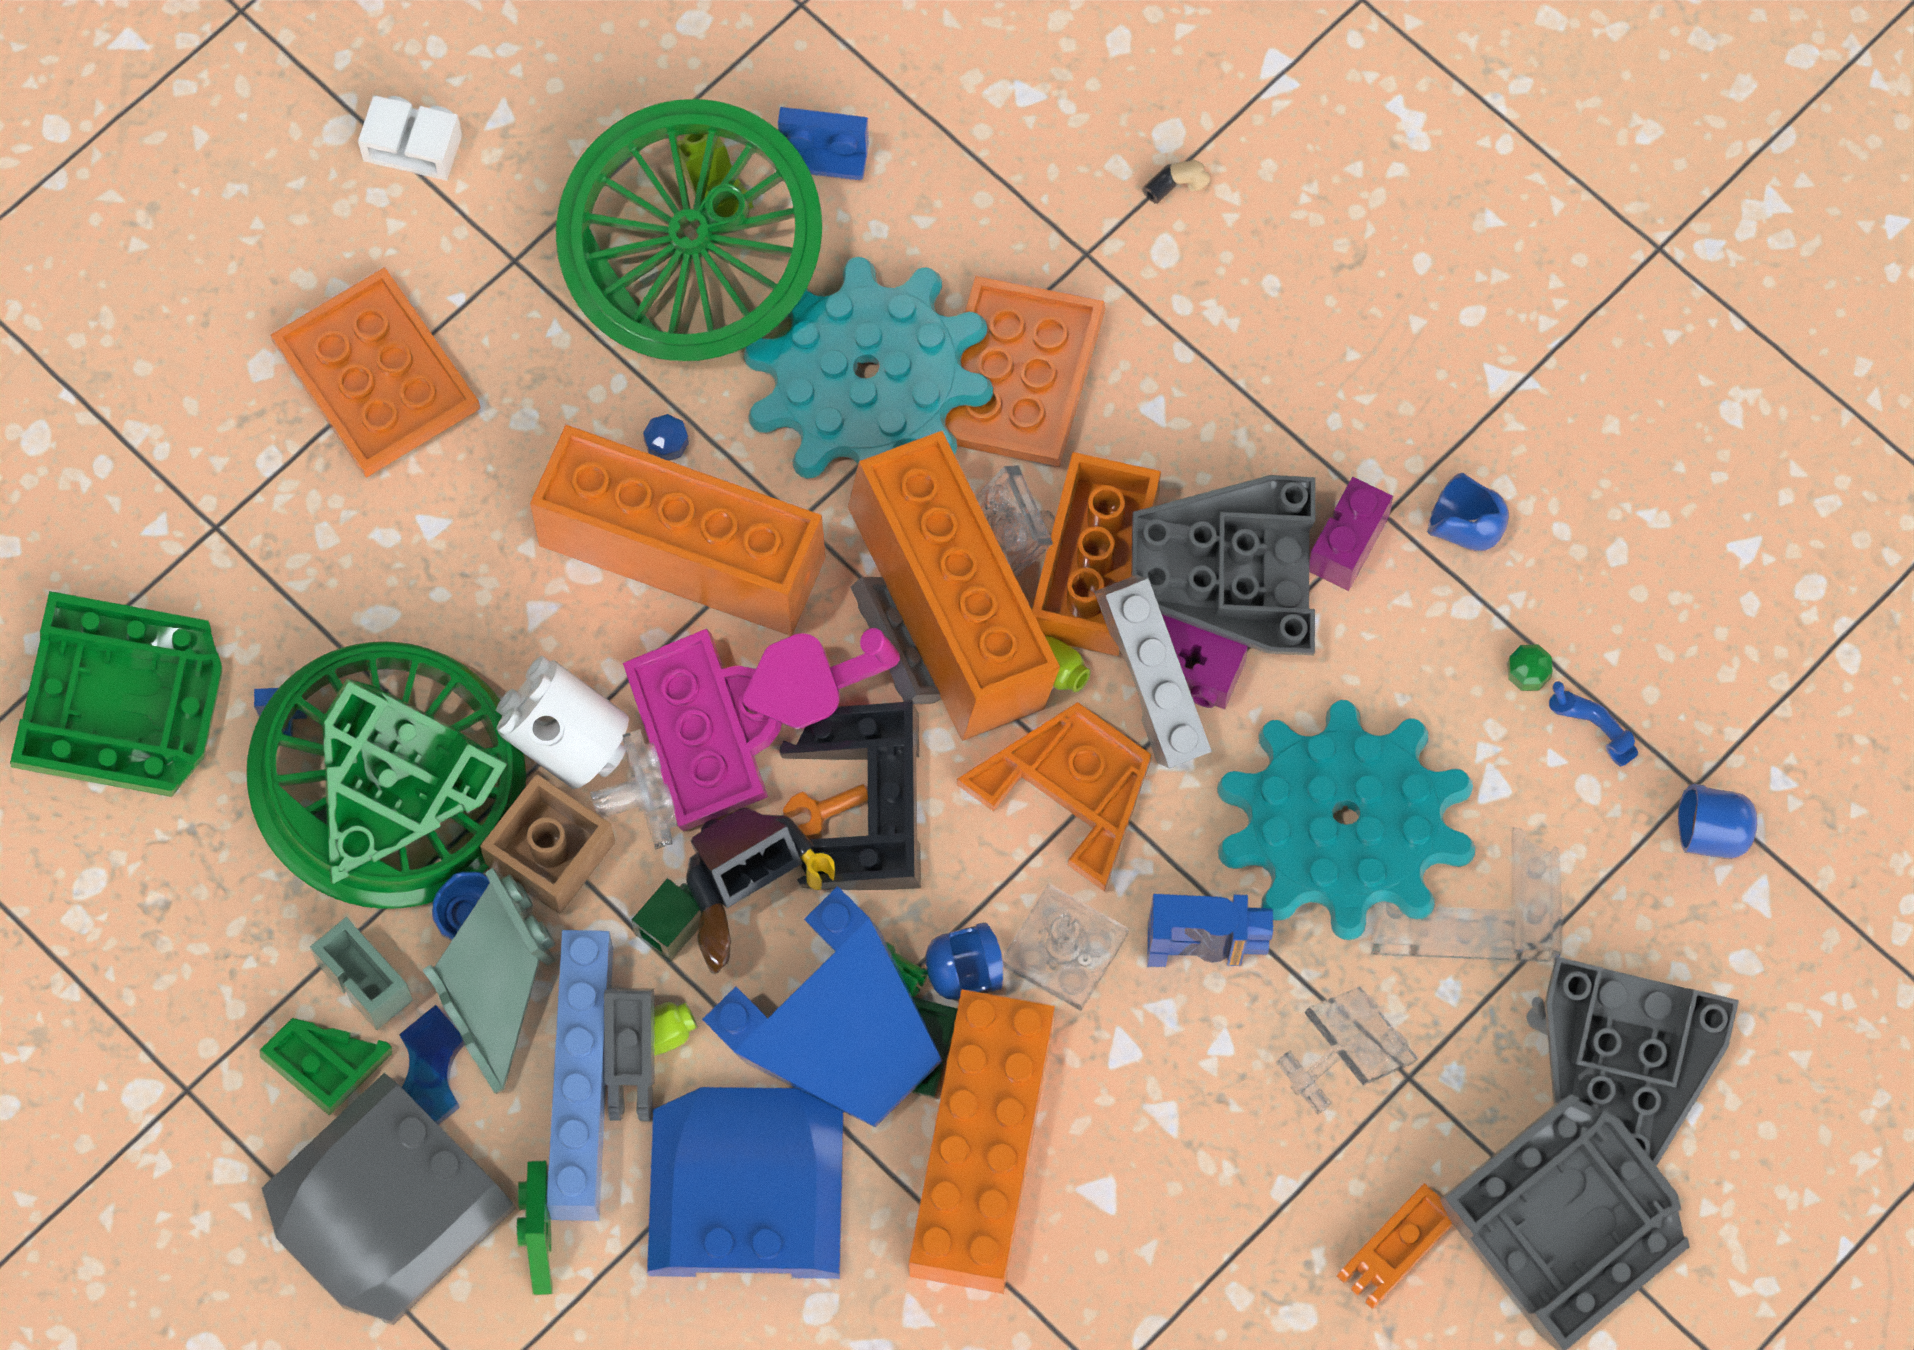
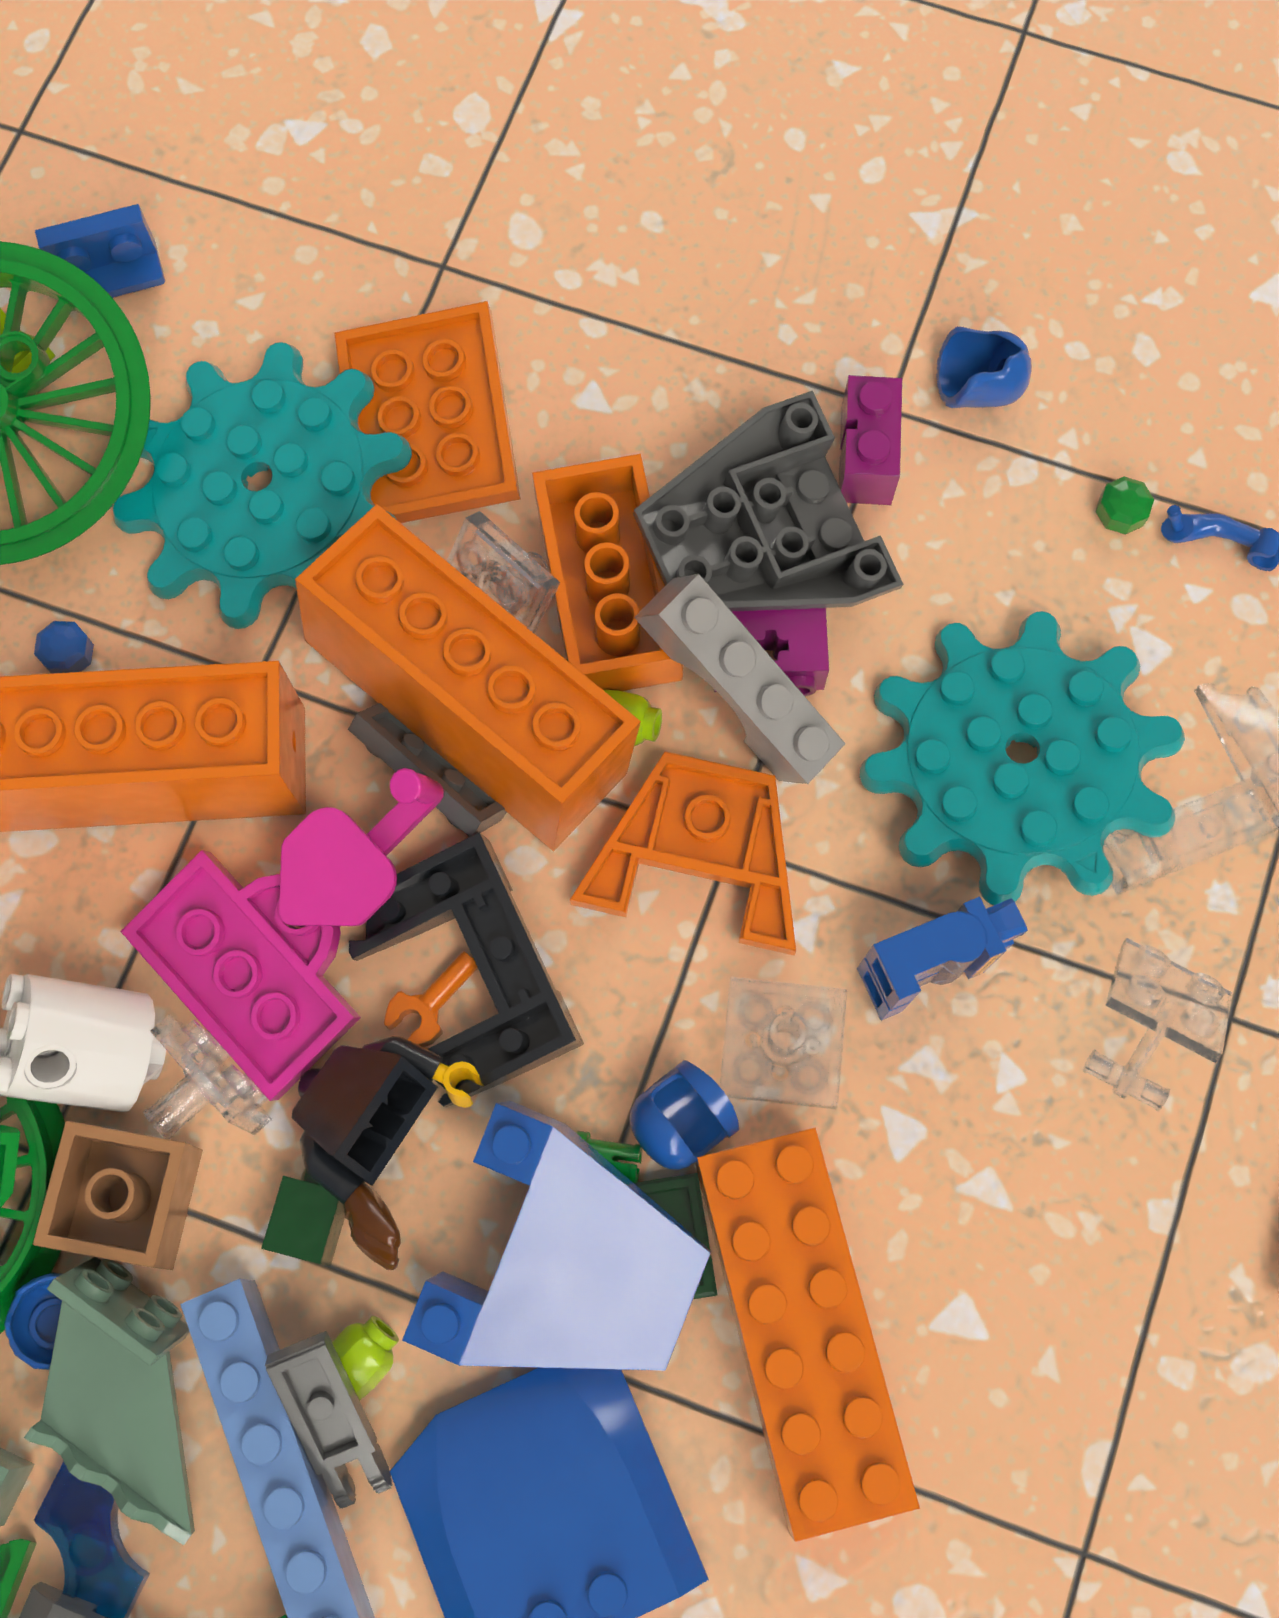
camera: 25 degrees left, 5 degrees up
arm [1142,160,1210,204] -> none

